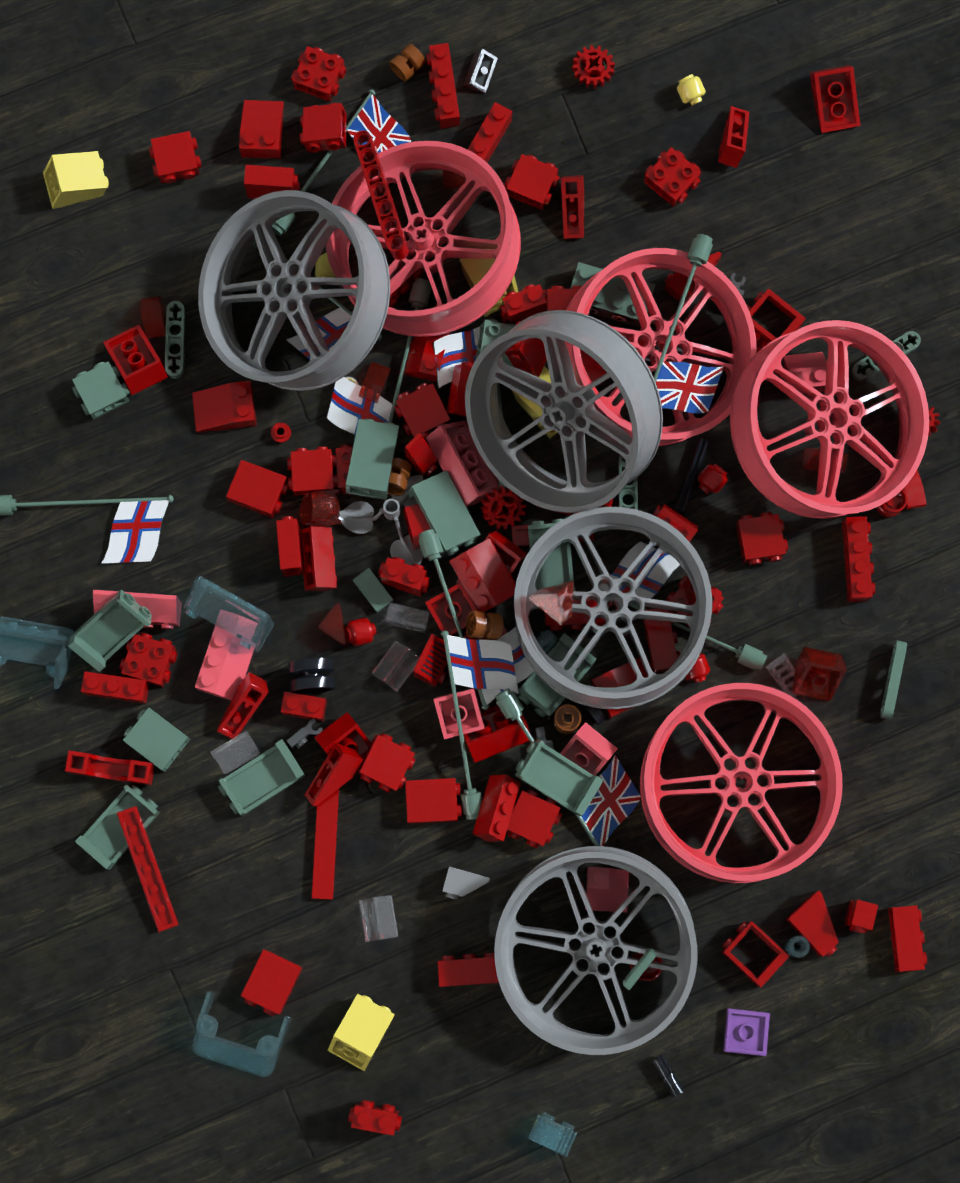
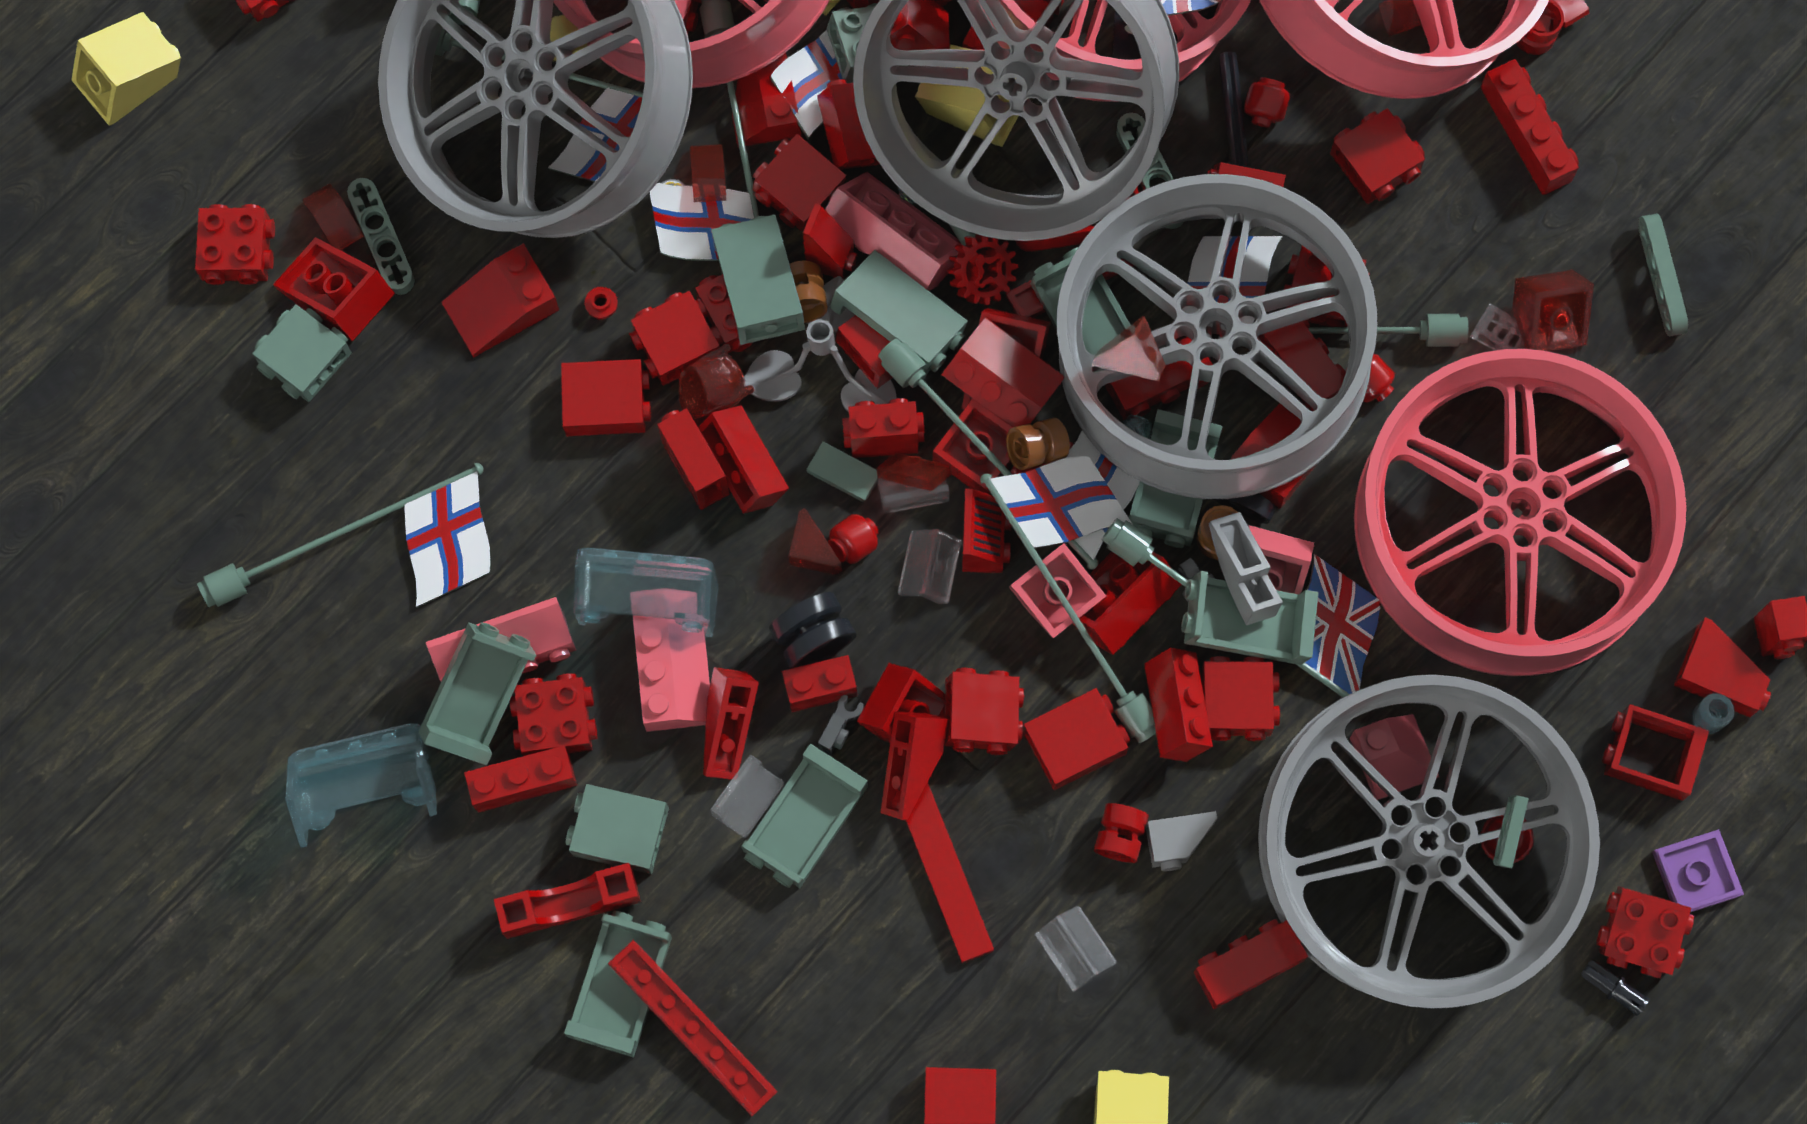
camera: 20 degrees left, 5 degrees down
none -> red brick [195,204,275,285]
none -> clear red plate [876,453,951,491]
none -> red wheel [1094,803,1149,863]
none -> light grey slope [1209,512,1283,626]
none -> red brick [1596,886,1694,979]

